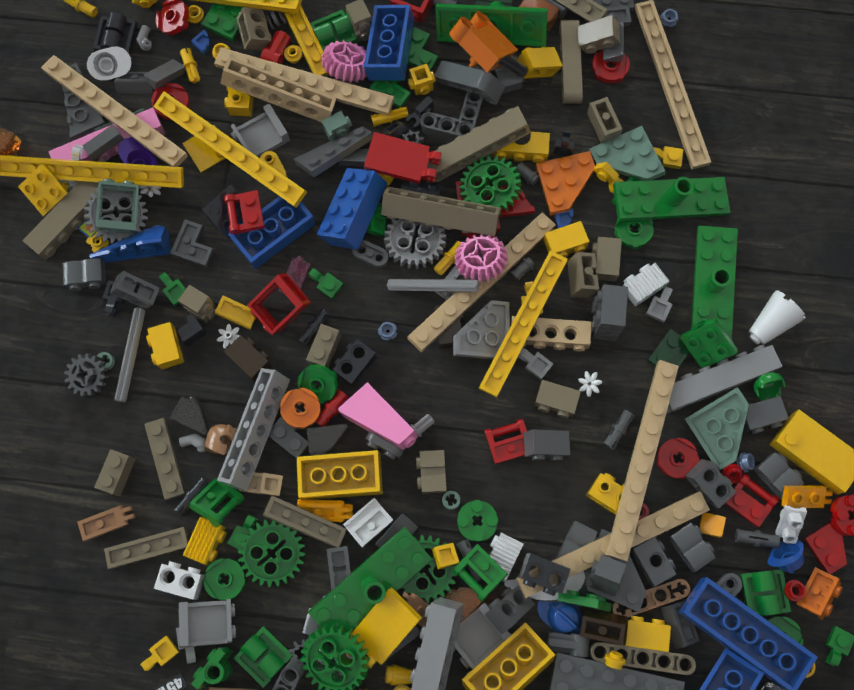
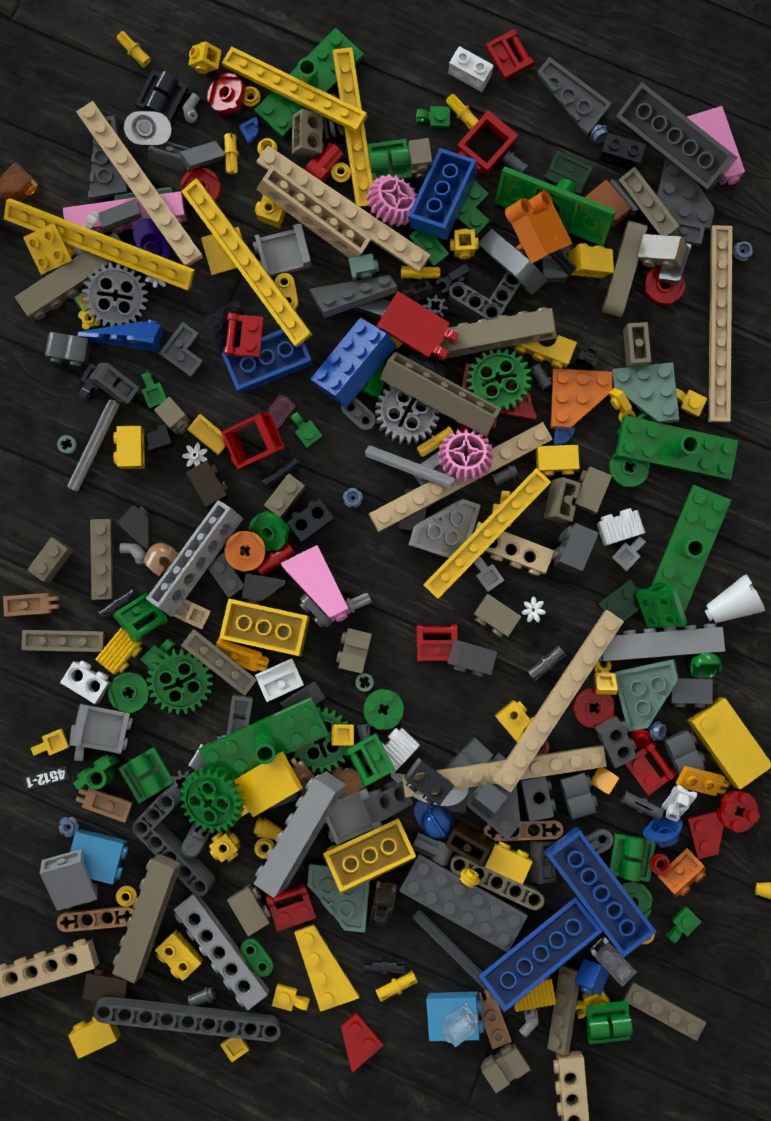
camera: 10 degrees right, 10 degrees up
dark grey gear [64,353,109,396] -> none
sand green window [95,179,139,234] -> none
green plate [557,590,612,612] -> none
none -> yellow plate [594,661,618,695]

